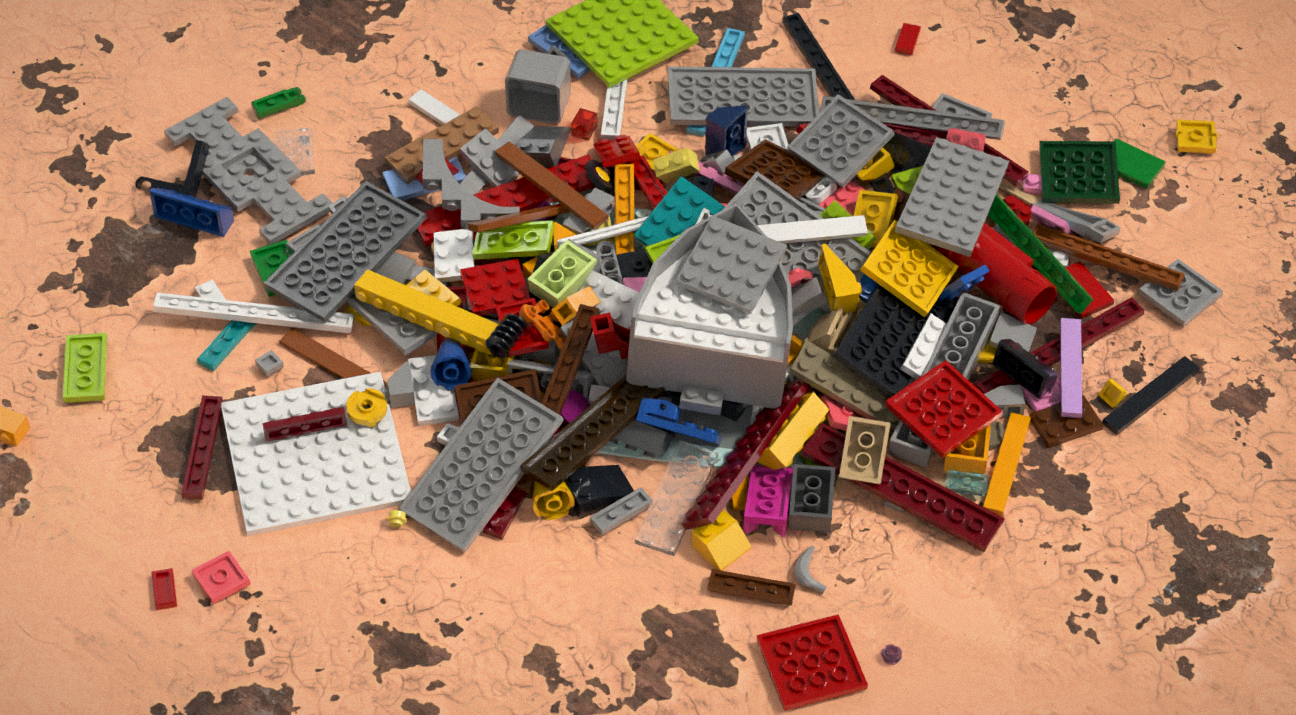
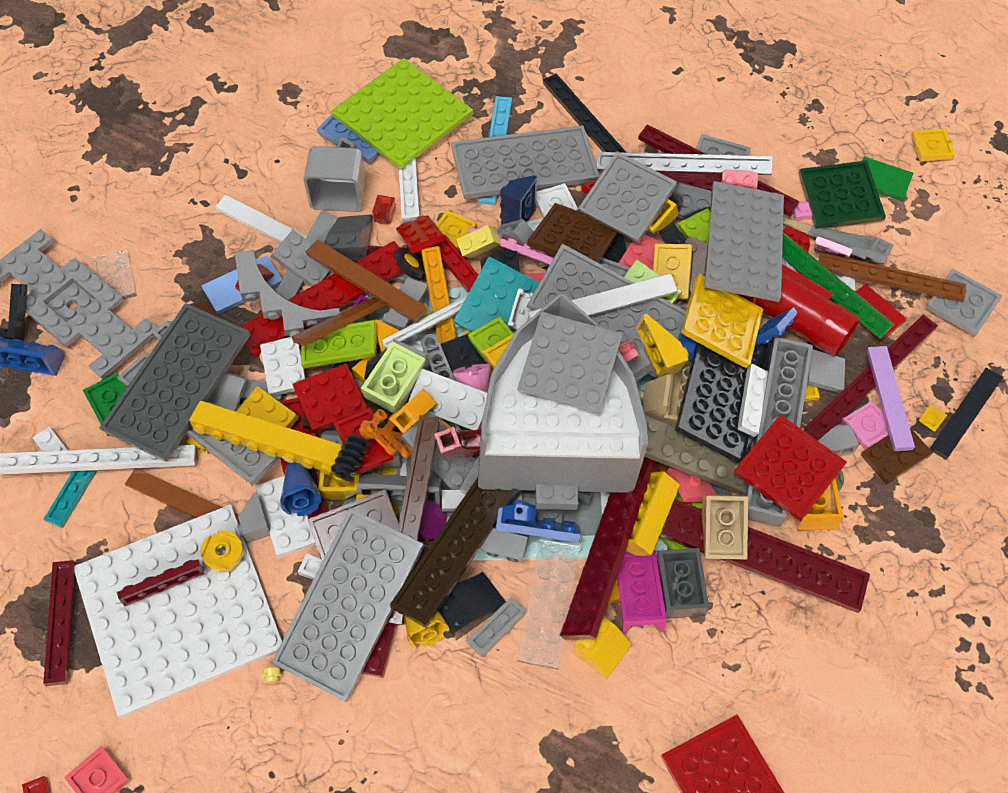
camera: 10 degrees left, 10 degrees up
green hinge [251,87,306,119] -> none
light grey plate [255,350,284,377] -> none
medium nougat plate [385,106,499,184] -> none
reddish brown plate [707,569,796,606] -> none
light grey piece [794,546,827,594] -> none
white plate [805,177,837,205] -> none
plate [881,644,902,665] -> none
red tile [895,23,921,55] -> none
clear light blue plate [945,470,989,497] -> none
light orange tile [983,412,1031,516] -> none
black slope [992,339,1058,399] -> none

